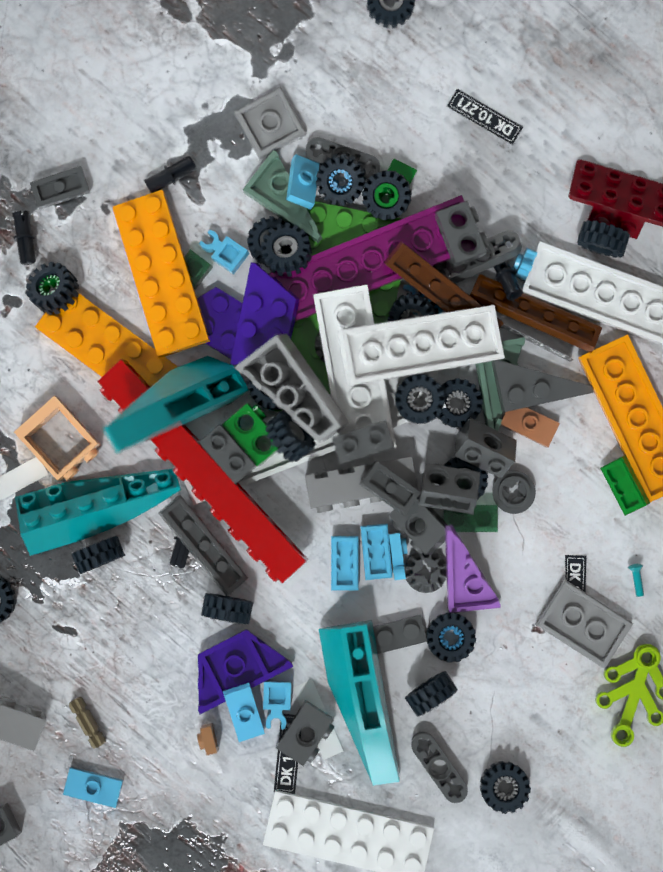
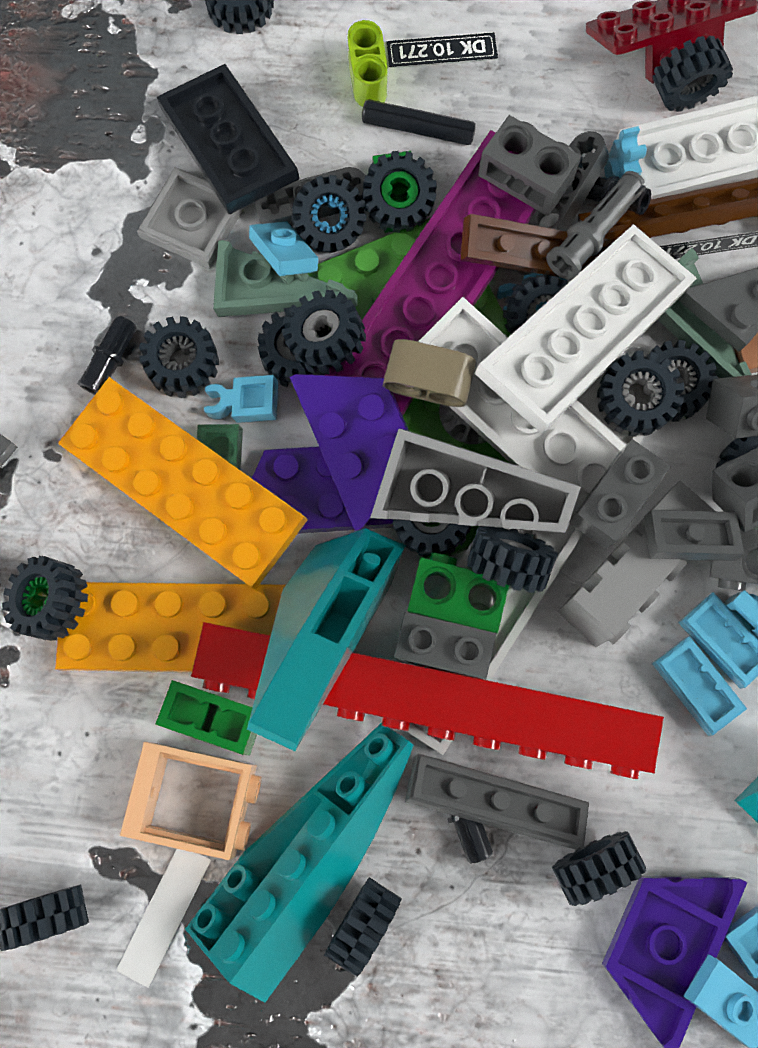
camera: 30 degrees left, 10 degrees down
none -> black bush [139,316,219,398]
none -> green brick [155,680,257,756]
none -> black plate [157,64,300,215]
none -> lime beam [347,20,388,107]
none -> black axle [362,99,476,145]
none -> dark tan beam [383,339,477,407]
none -> dark grey pin [546,171,646,280]

